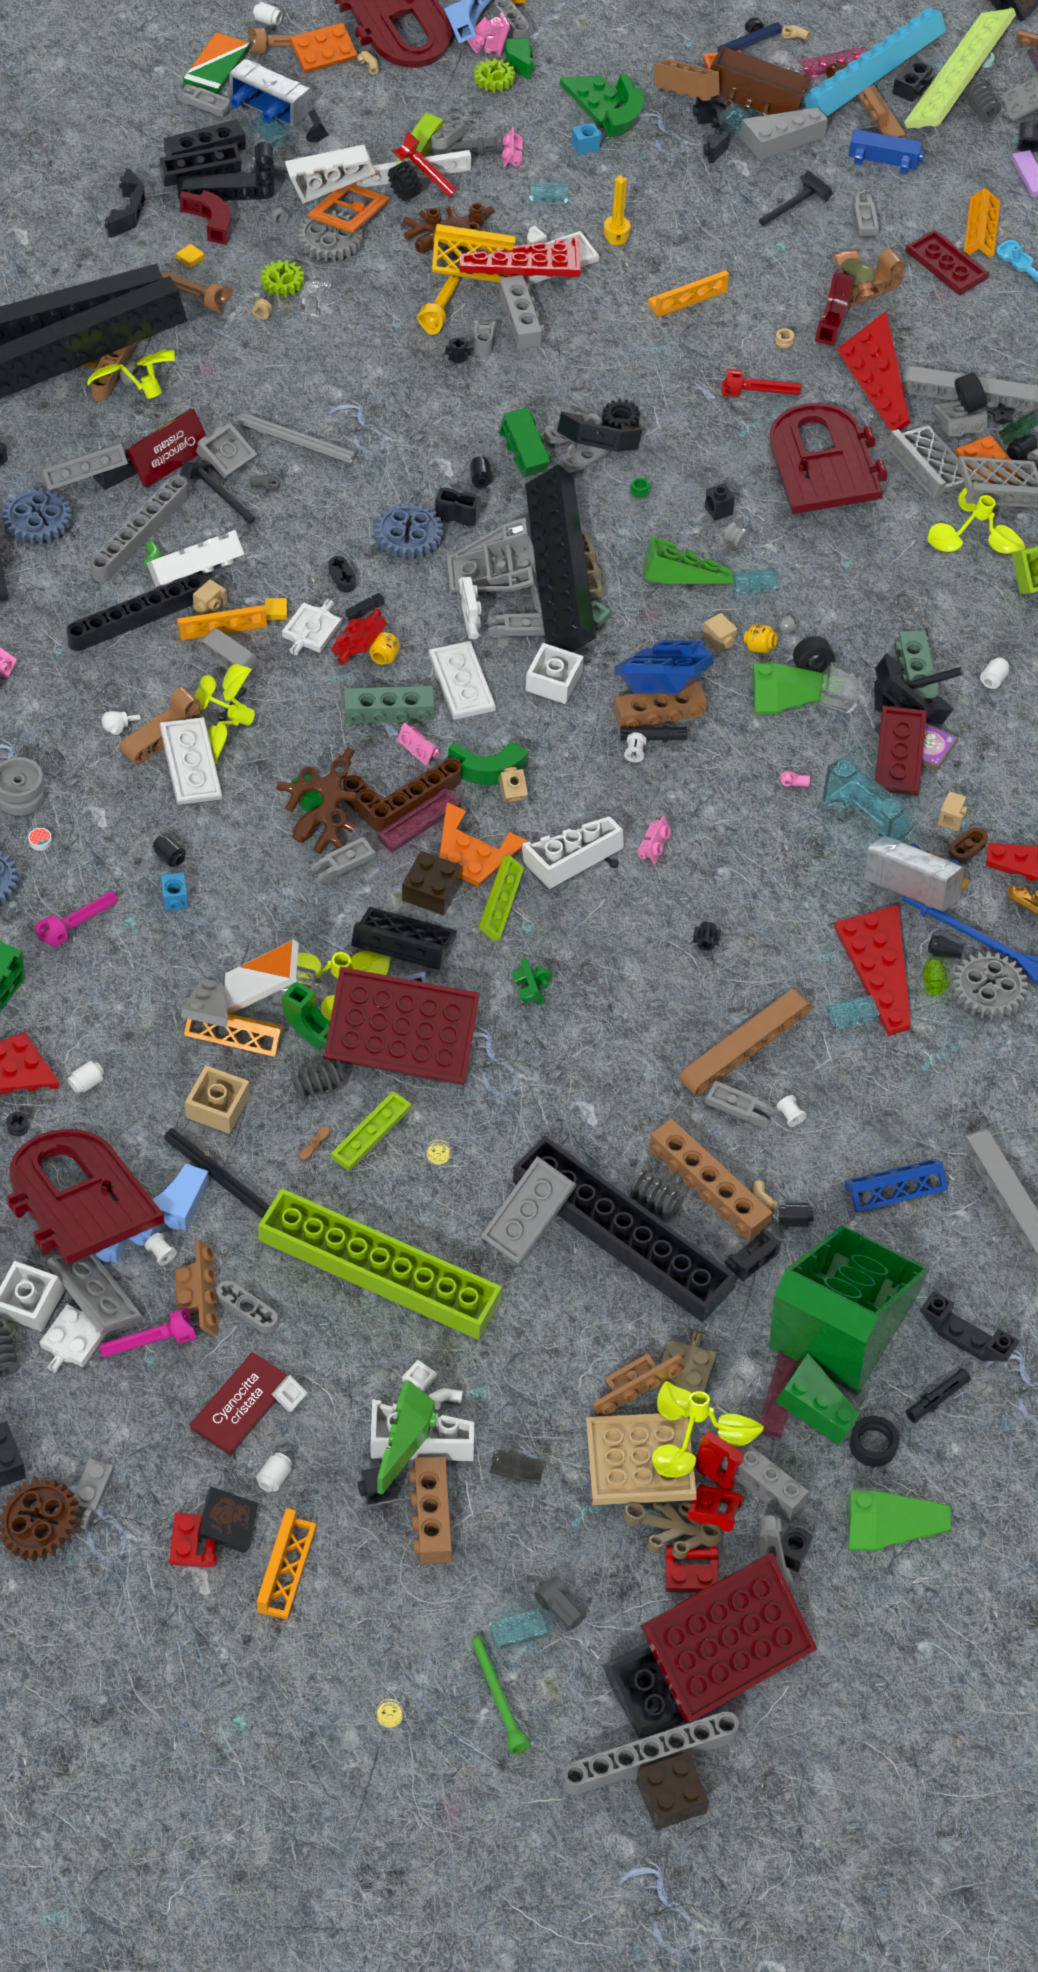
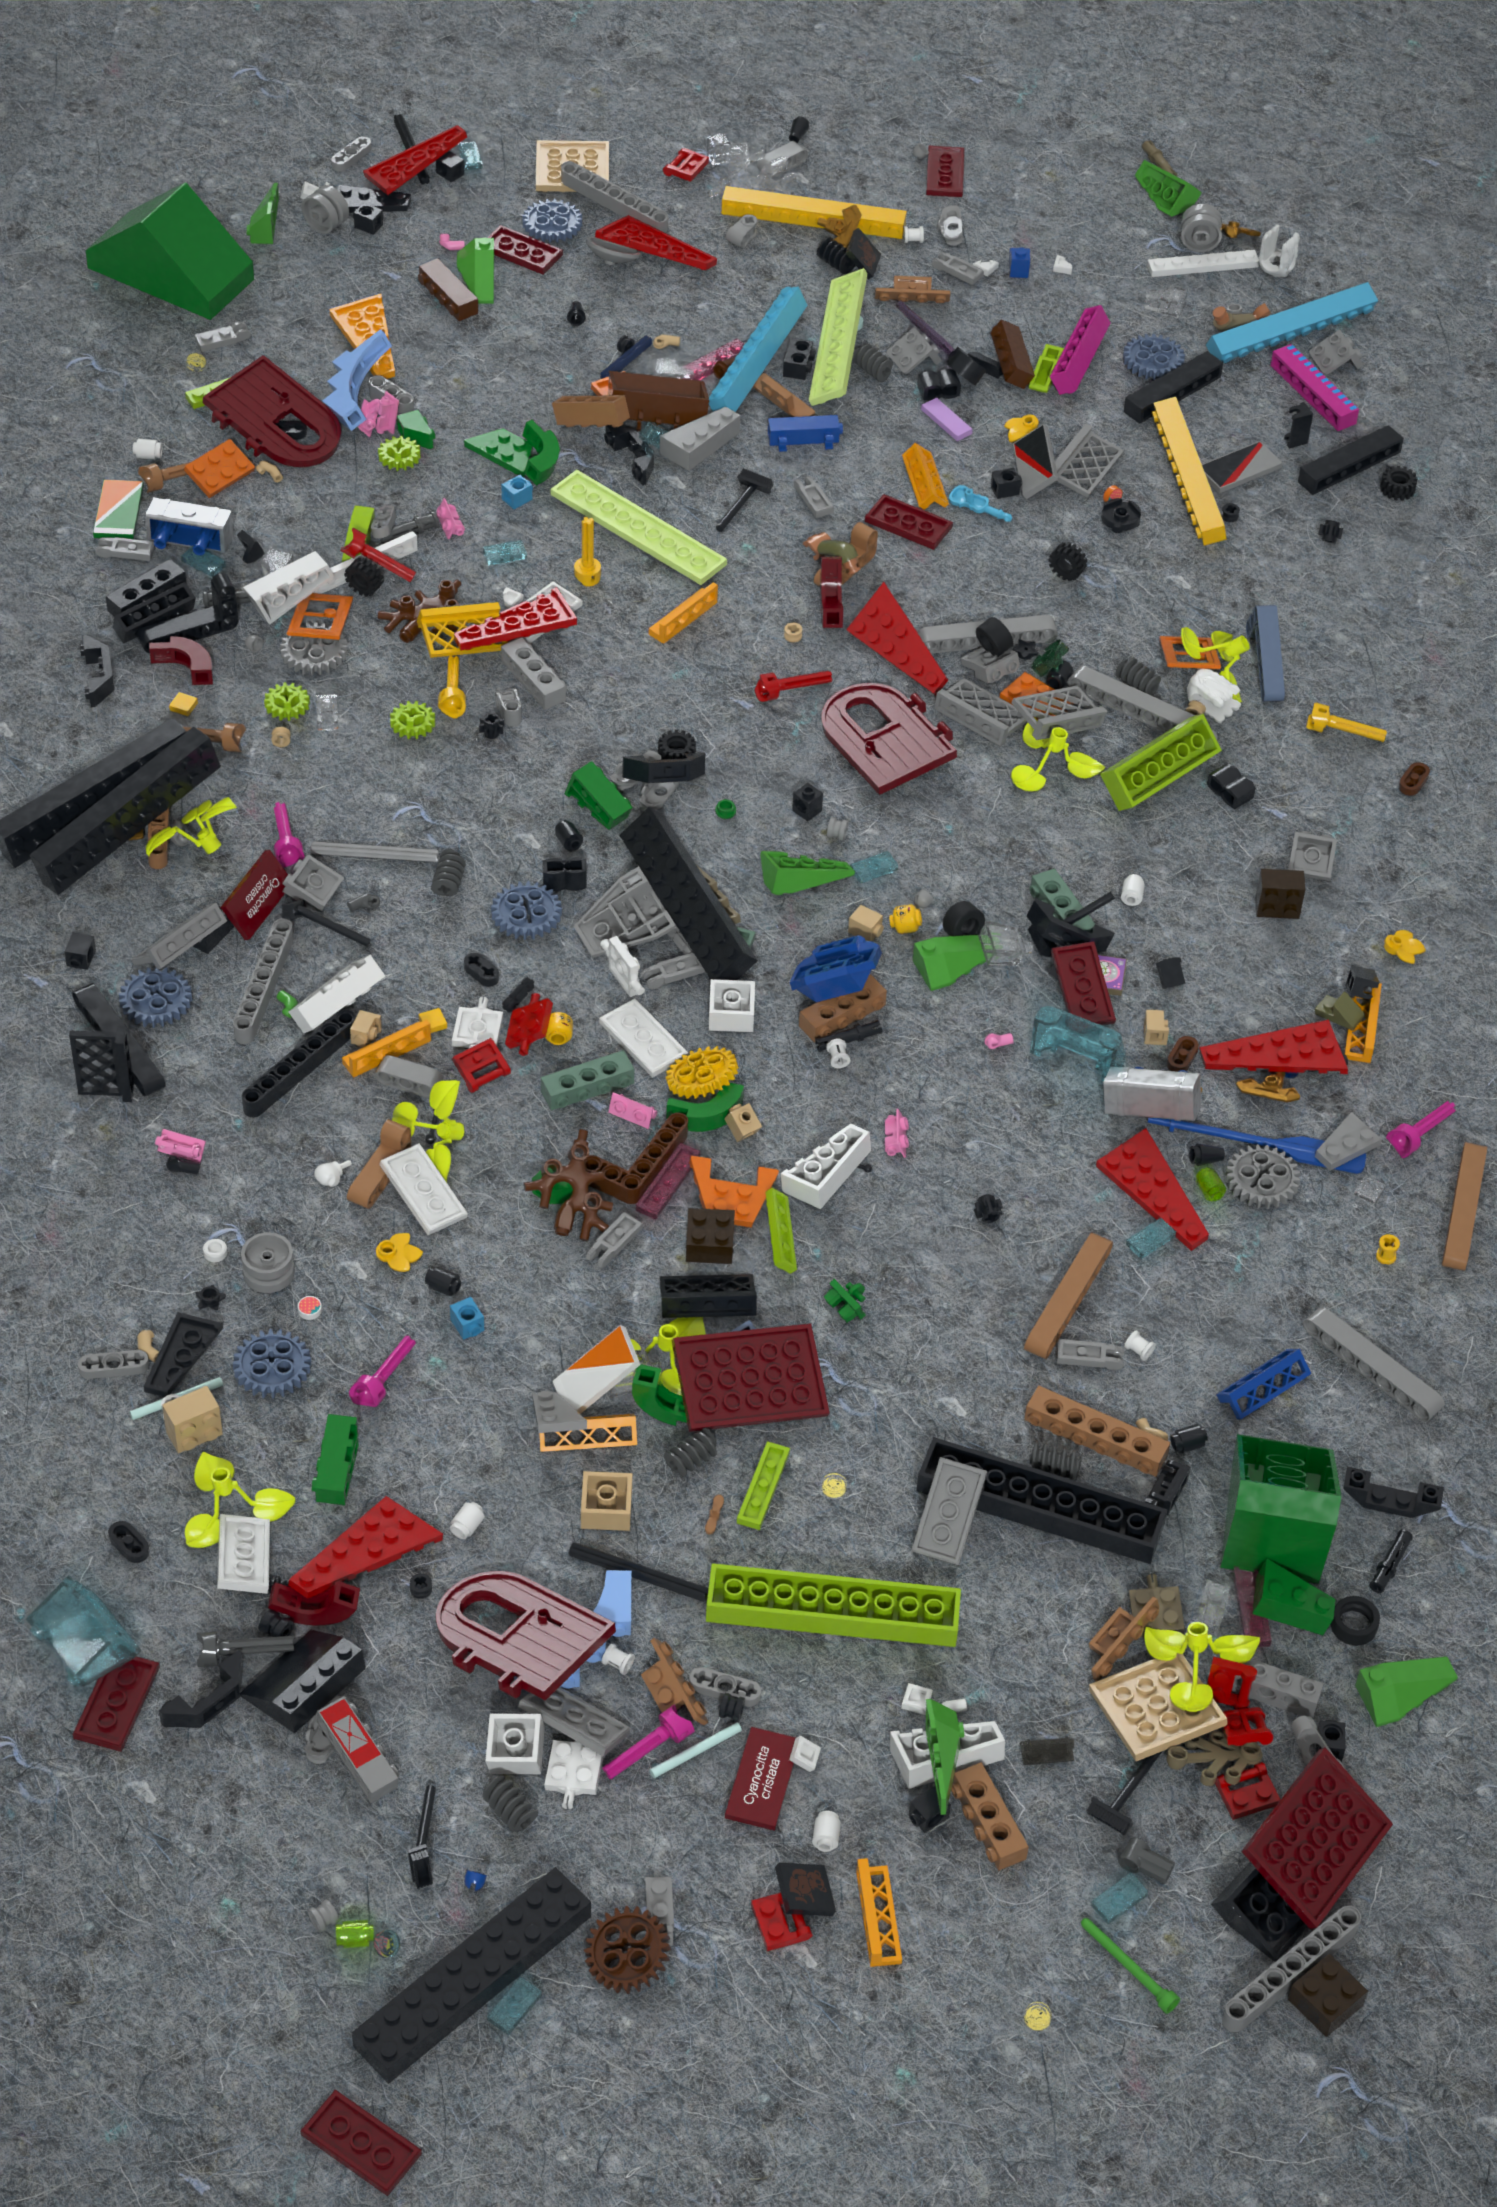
camera: 20 degrees left, 5 degrees down
none -> dark pink piece [274,802,305,868]
none -> black beam [275,421,307,440]
none -> yellow plate [376,1233,423,1272]
none -> lime gear [390,701,435,739]
none -> dark grey piece [431,849,466,896]
none -> red plate [452,1038,511,1093]
none -> yellowish green plate [551,470,727,585]
none -> light aqua bar [649,1722,742,1778]
none -> yellow gear [666,1046,739,1099]
none -> black wheel [719,1693,745,1723]
none -> black piece [1087,1751,1163,1835]
none -> black tile [1155,957,1186,989]

